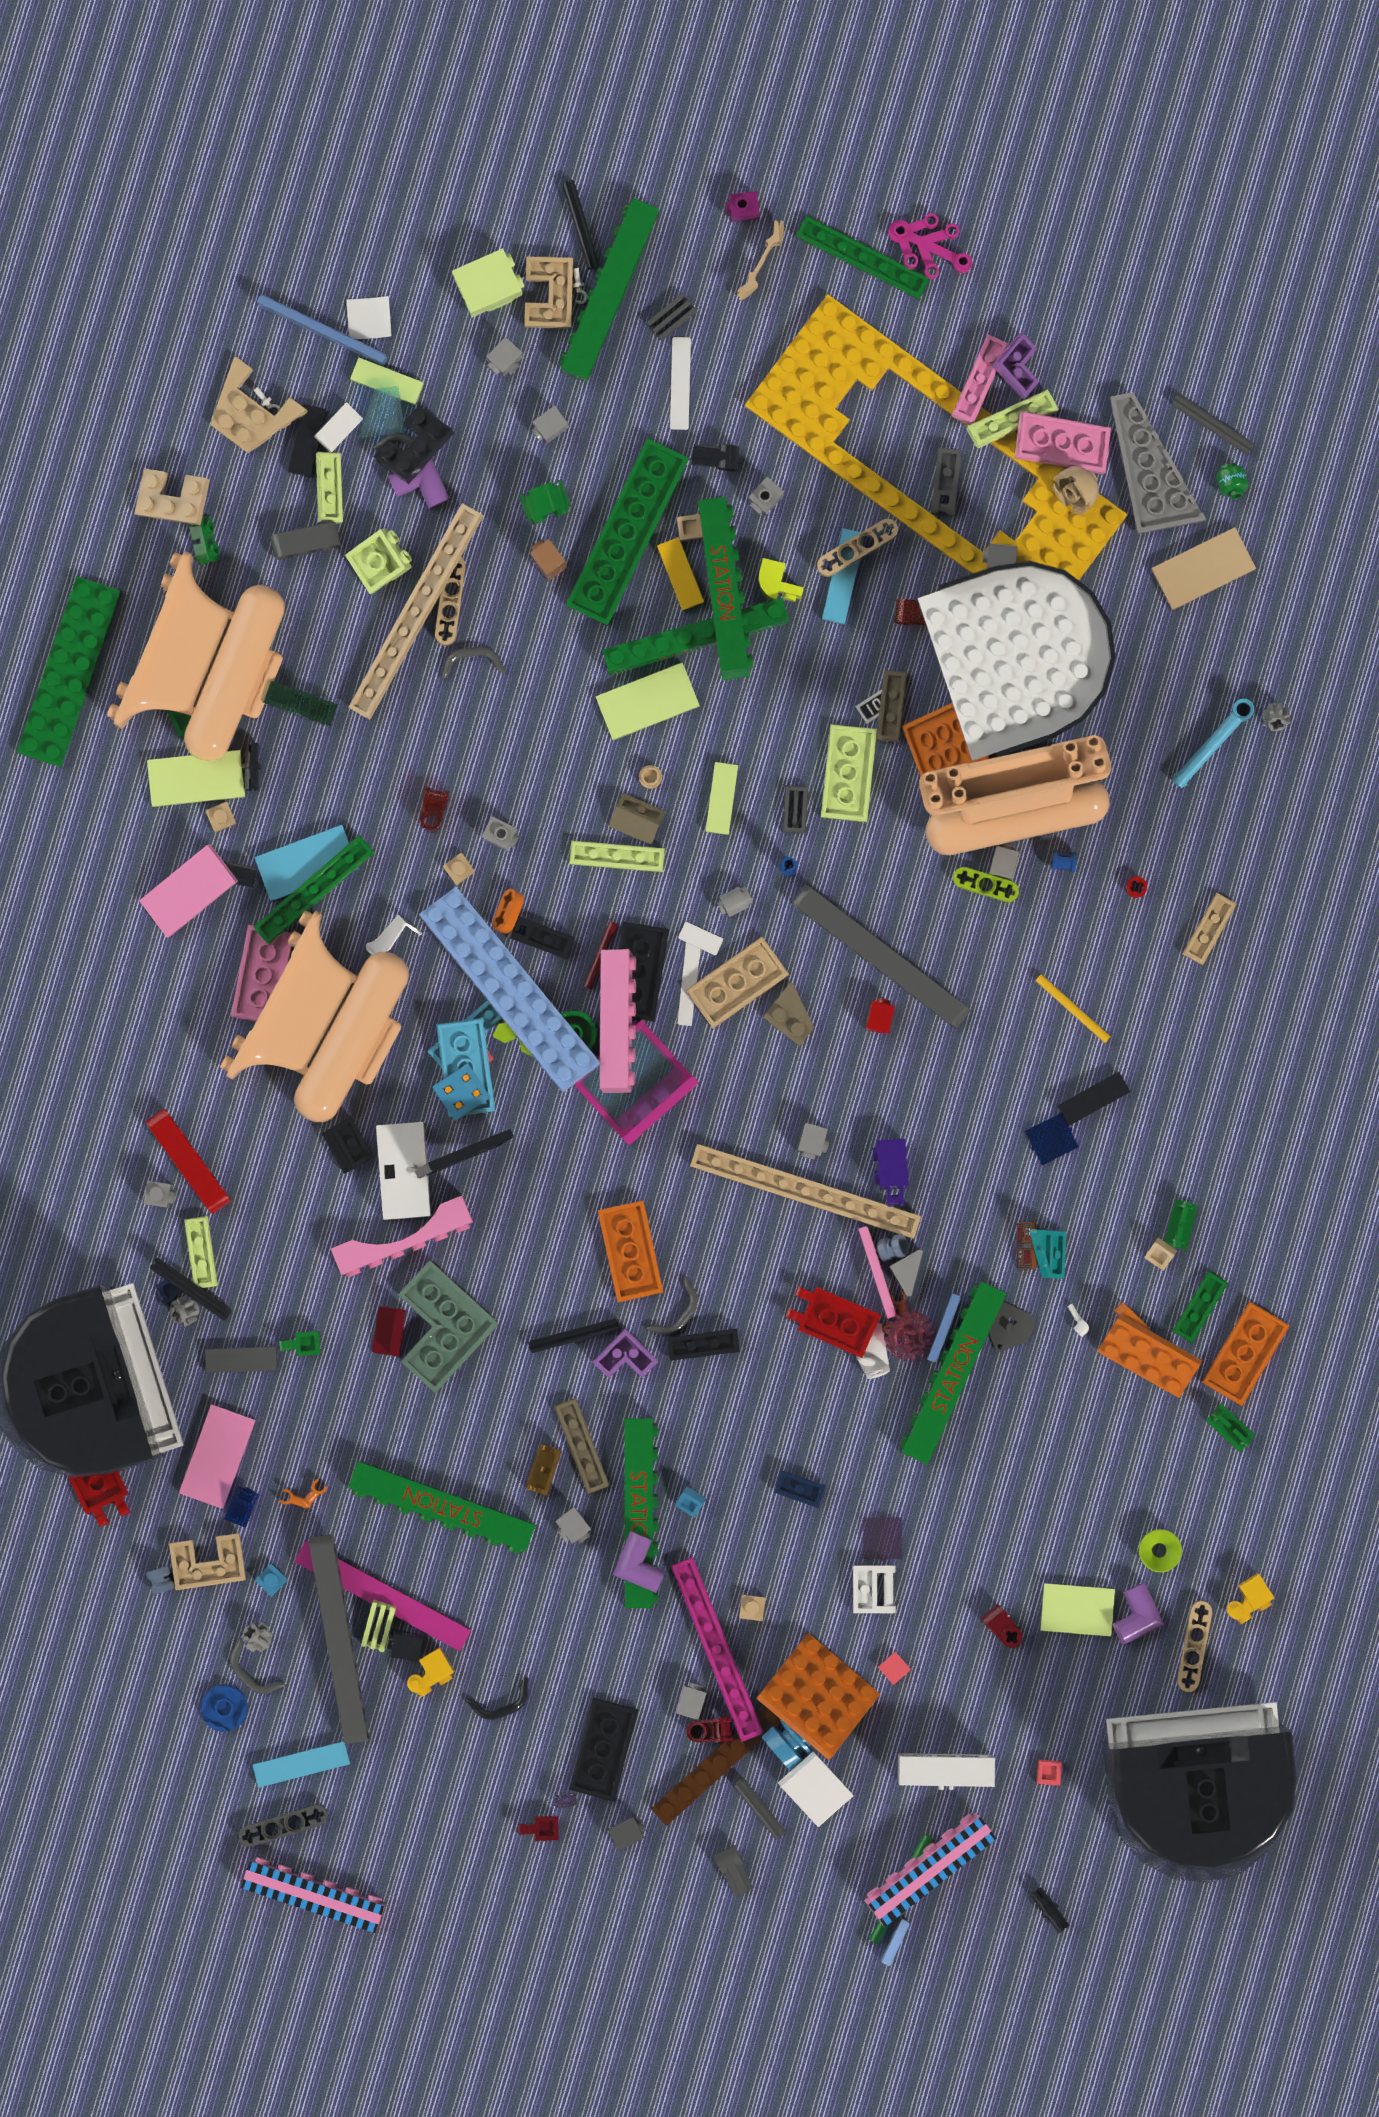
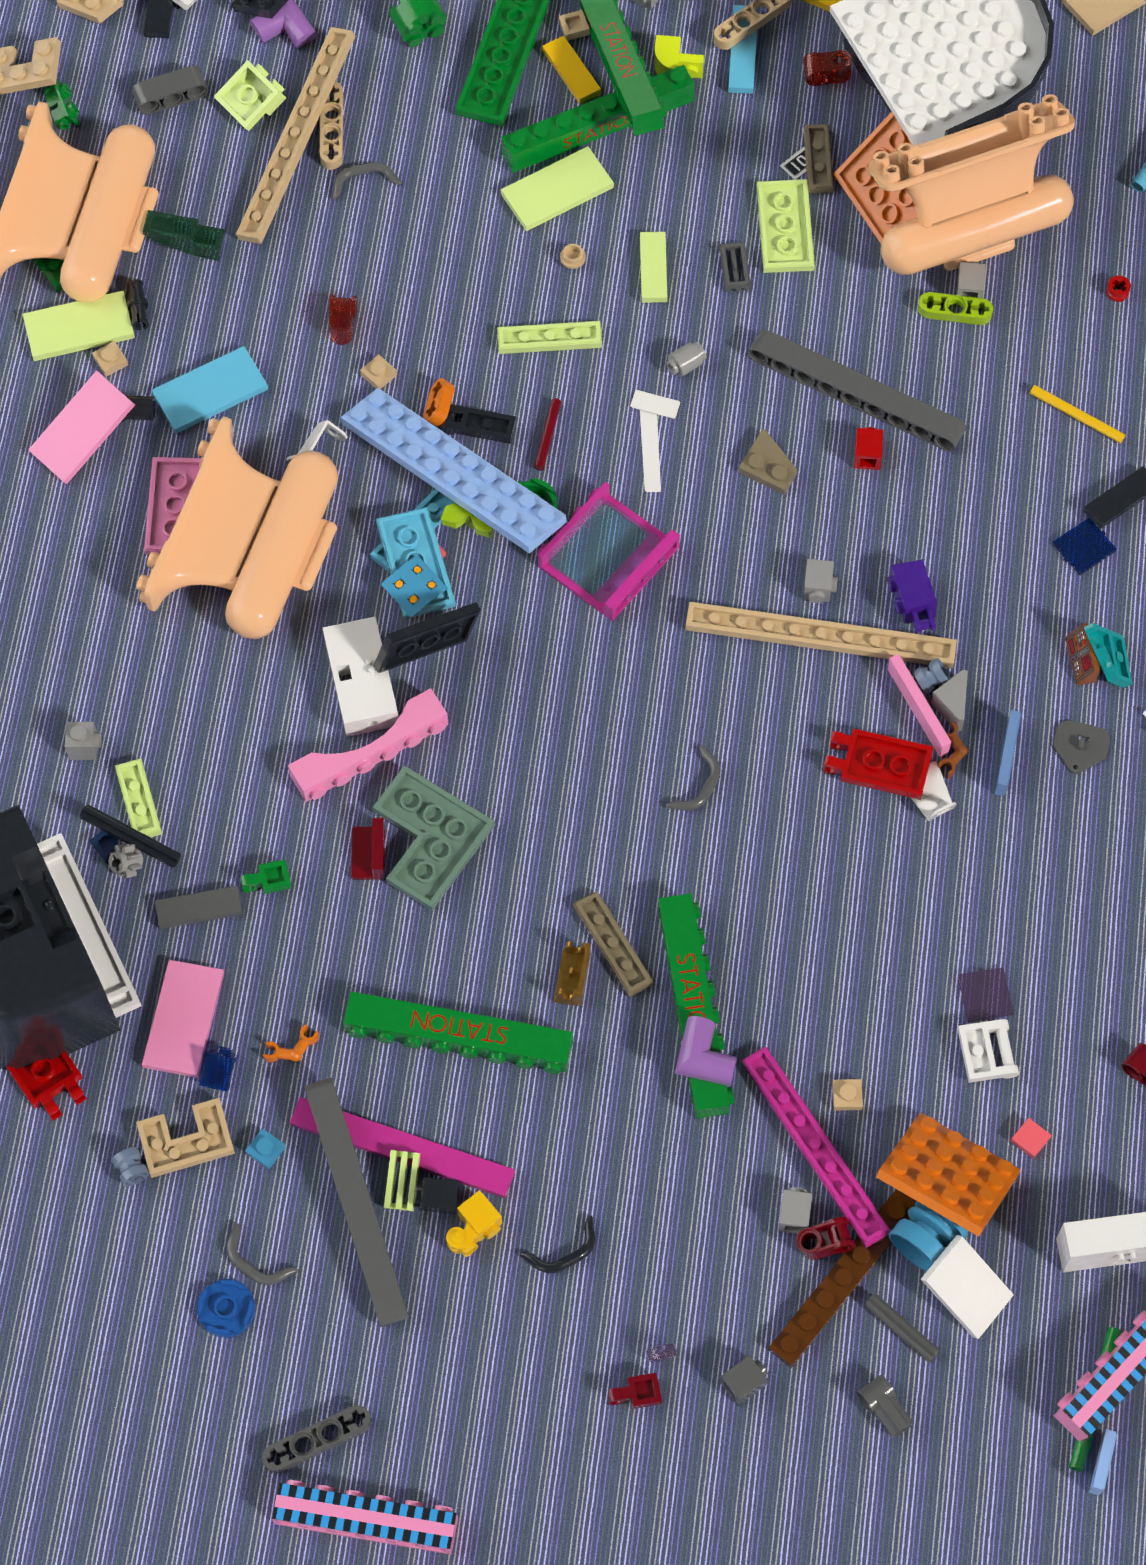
camera: 10 degrees left, 20 degrees down
red beam [145,1108,231,1215] -> none
light grey gear [242,1622,272,1652] -> none
green tile [253,835,375,945] -> none
medium azure tile [253,1741,351,1788] -> none
yellowish green tile [316,452,343,524] -> none
black plate [321,1117,374,1174] -> none
light grey brick [482,816,519,851] -> none
black axle [528,1318,620,1353] -> none
medium nougat brick [530,539,567,582] -> none
light grey brick [555,1506,592,1544] -> none
black tile [569,1697,639,1802] -> none
medium lavender brick [593,1329,659,1378] -> none
orange plate [597,1201,663,1302] -> none
bright pink brick [600,949,636,1093] -> none
dark tan panel [609,793,666,844] -> none
black tile [619,922,669,1022] -> none
black plate [667,1328,740,1361] -> none
dark azure plate [675,1486,707,1518] -> none
tan tile [686,937,789,1029] -> none
dark blue plate [774,1470,826,1508] -> none
blue pin [779,857,798,876] -> none
clear pink gear [884,1310,935,1362] -> none
green brick [899,1281,1007,1465] -> none
blue bush [1051,850,1077,872] -> none

